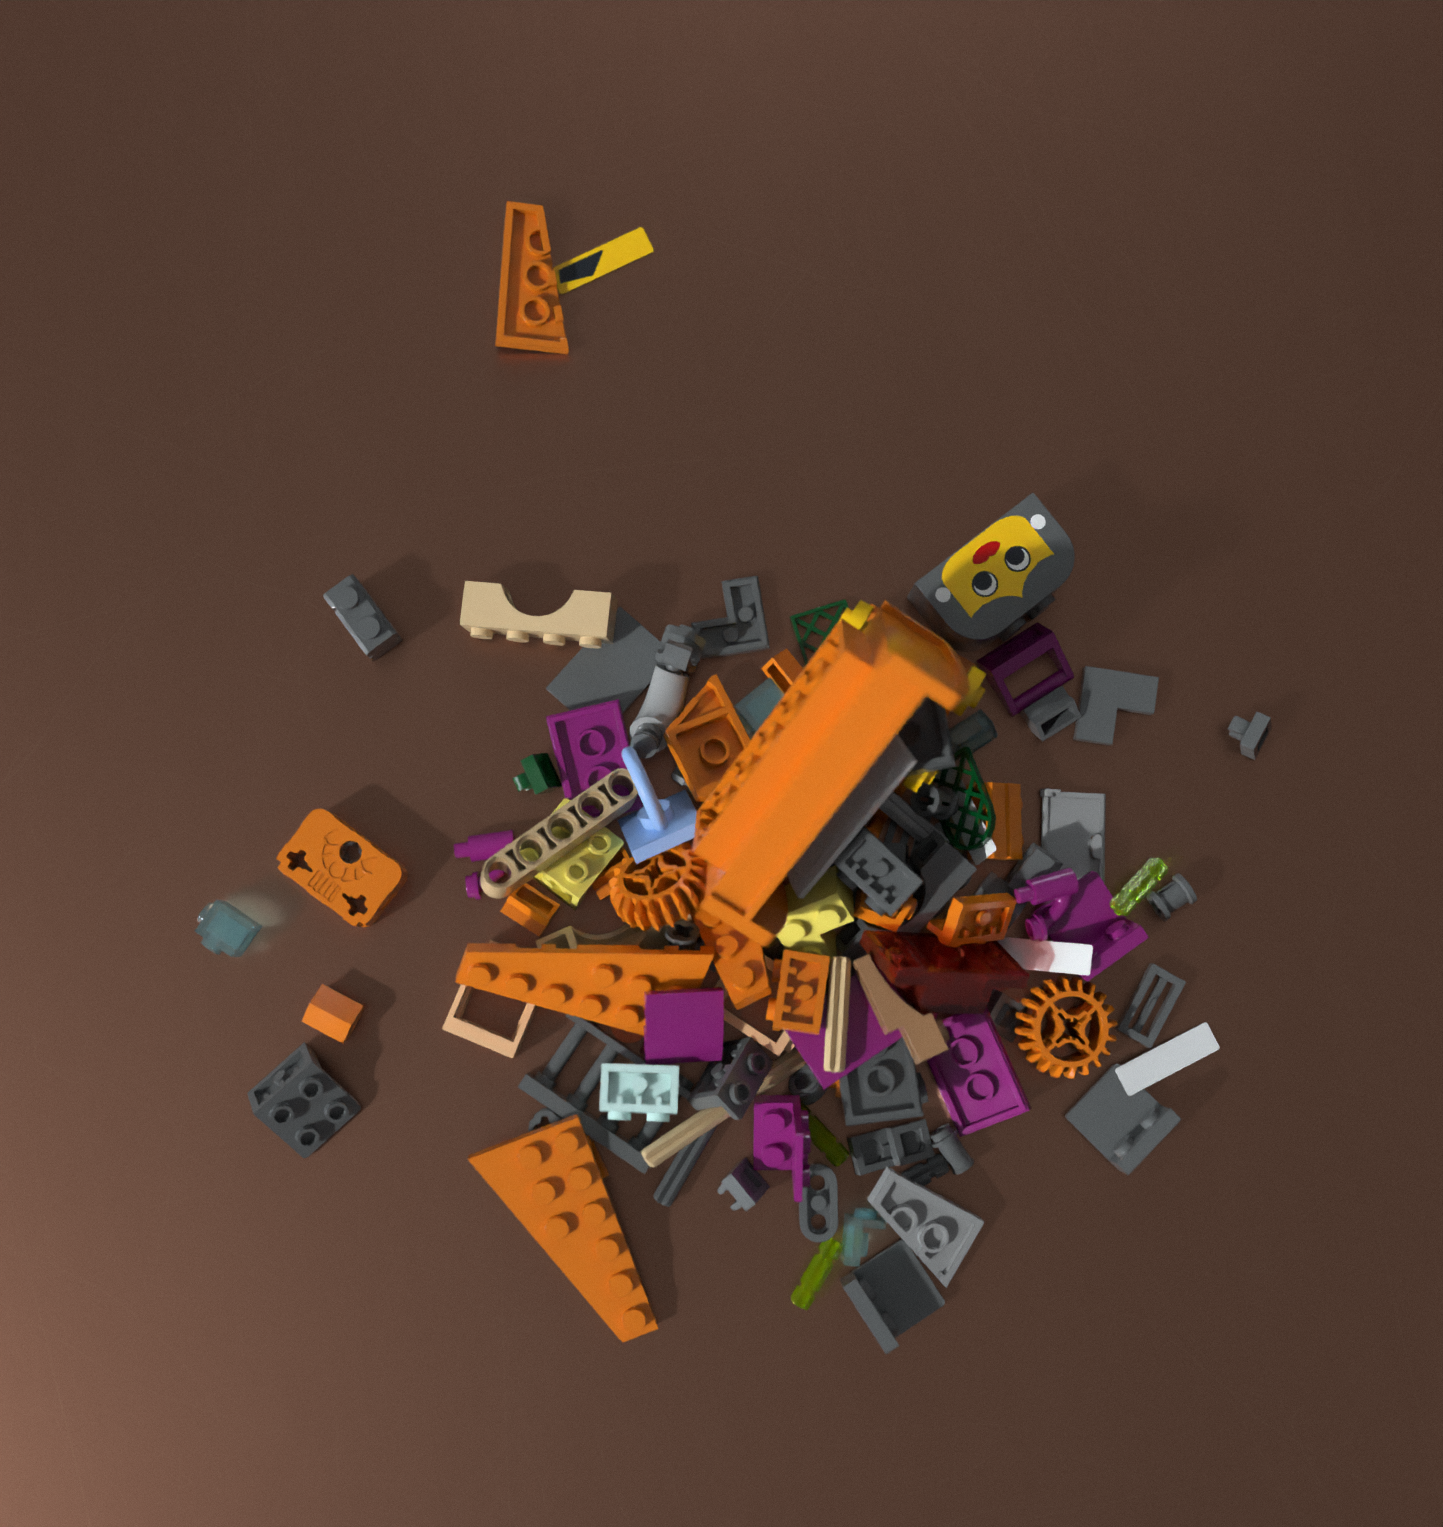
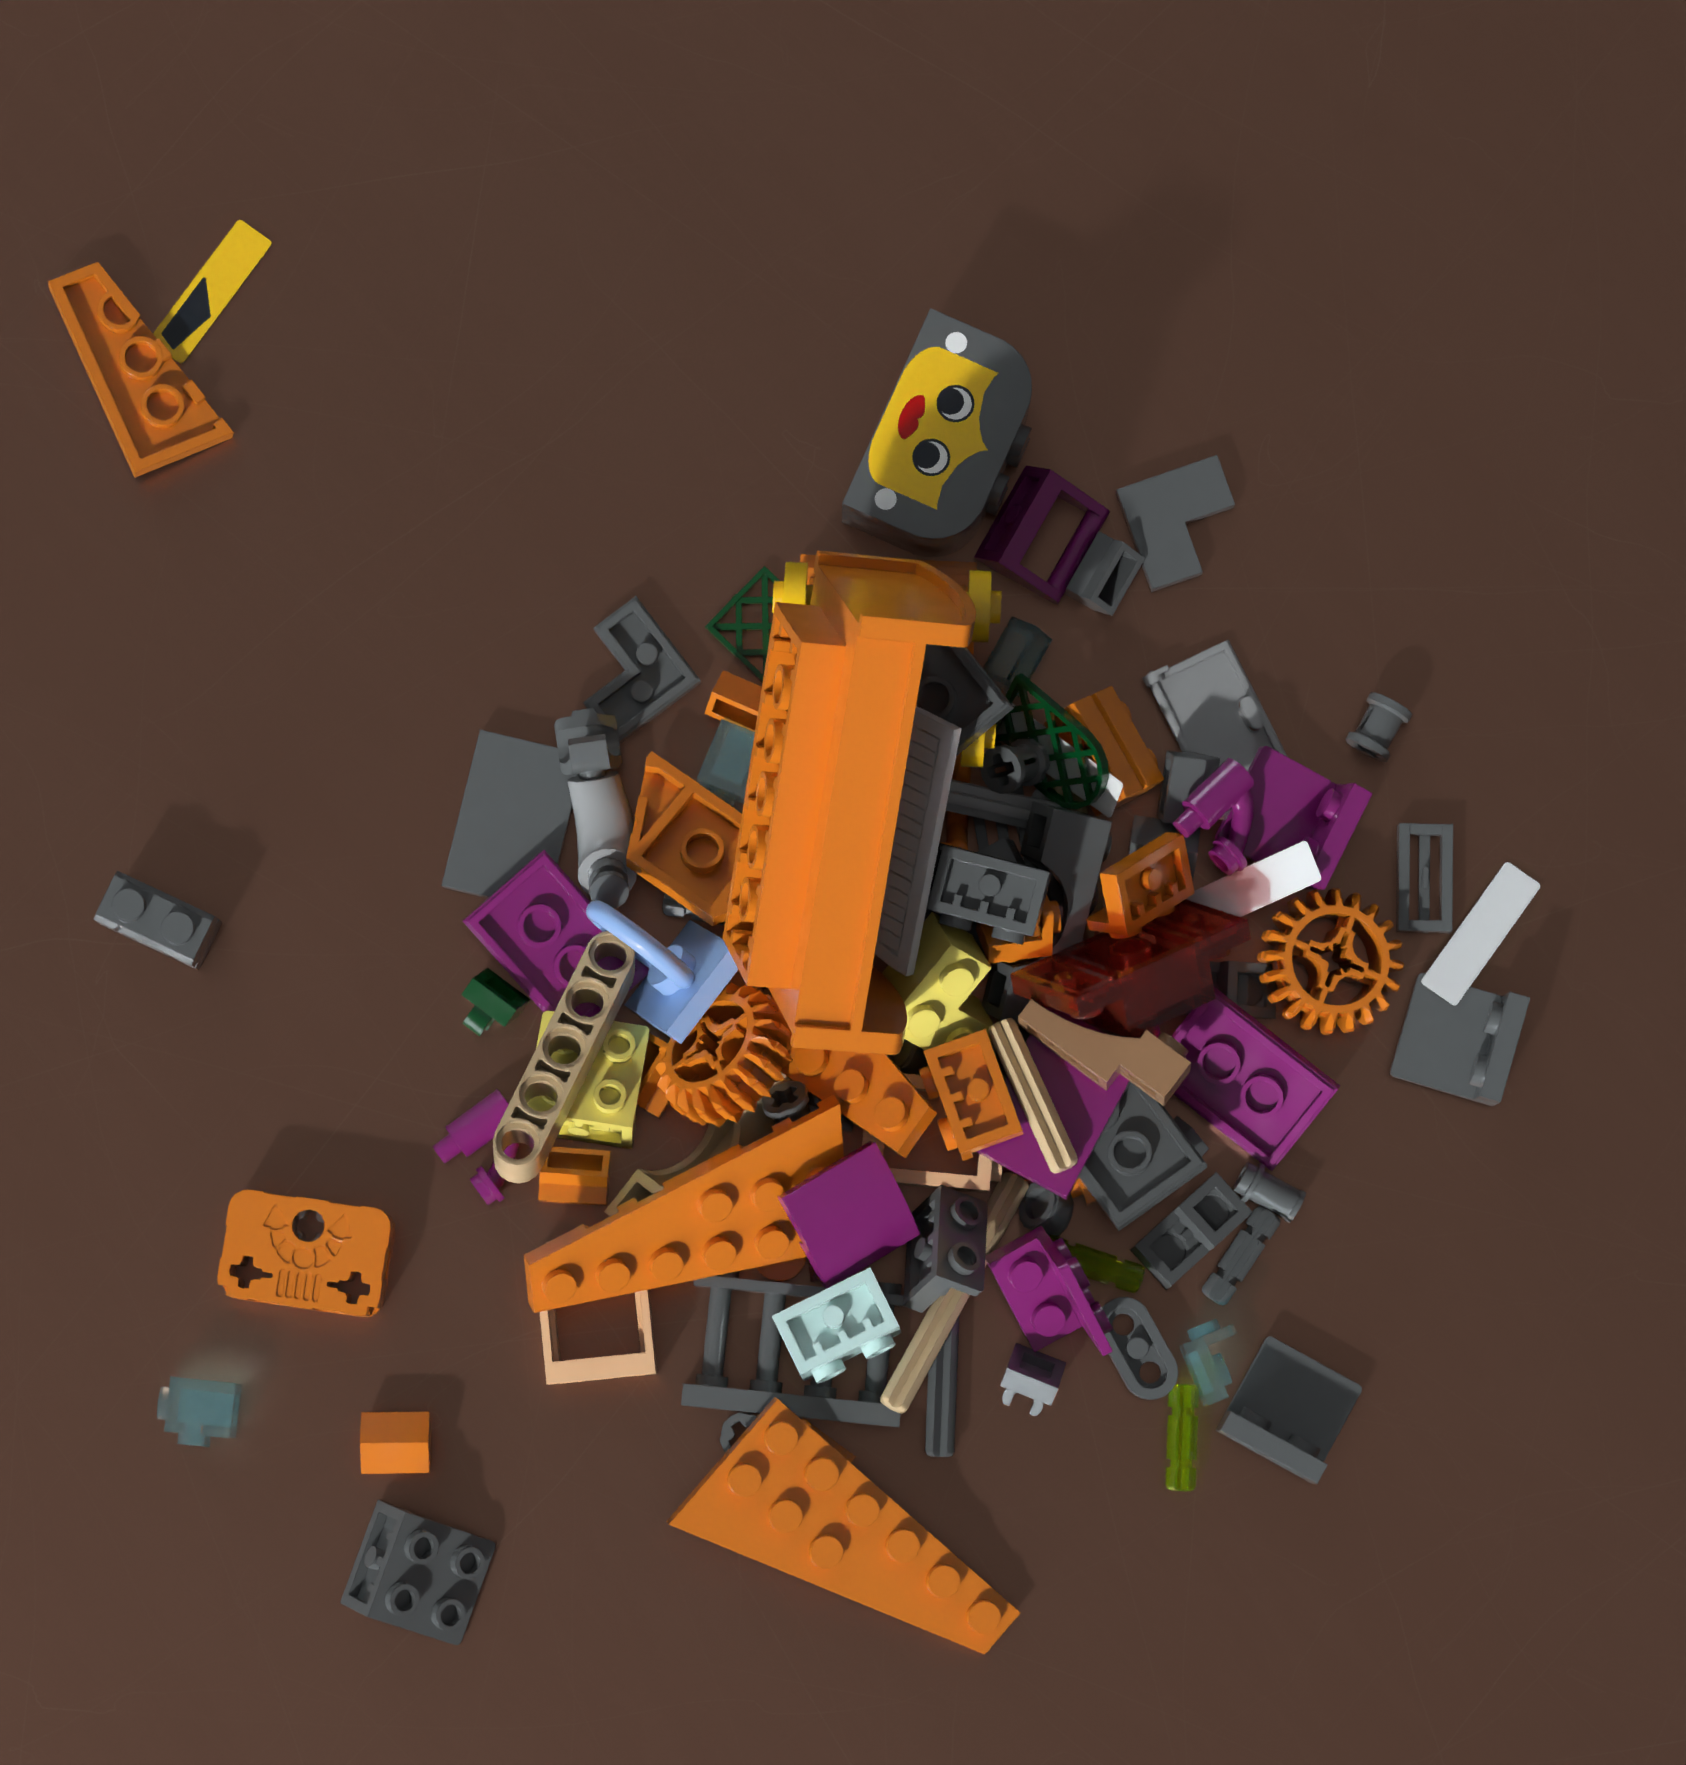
camera: 25 degrees left, 0 degrees up
tan arch [460,581,618,649] -> none
light grey wing [867,1167,985,1288] -> none
clear neon green axle [1110,857,1168,916] -> none
dark grey tile [1228,712,1272,760] -> none

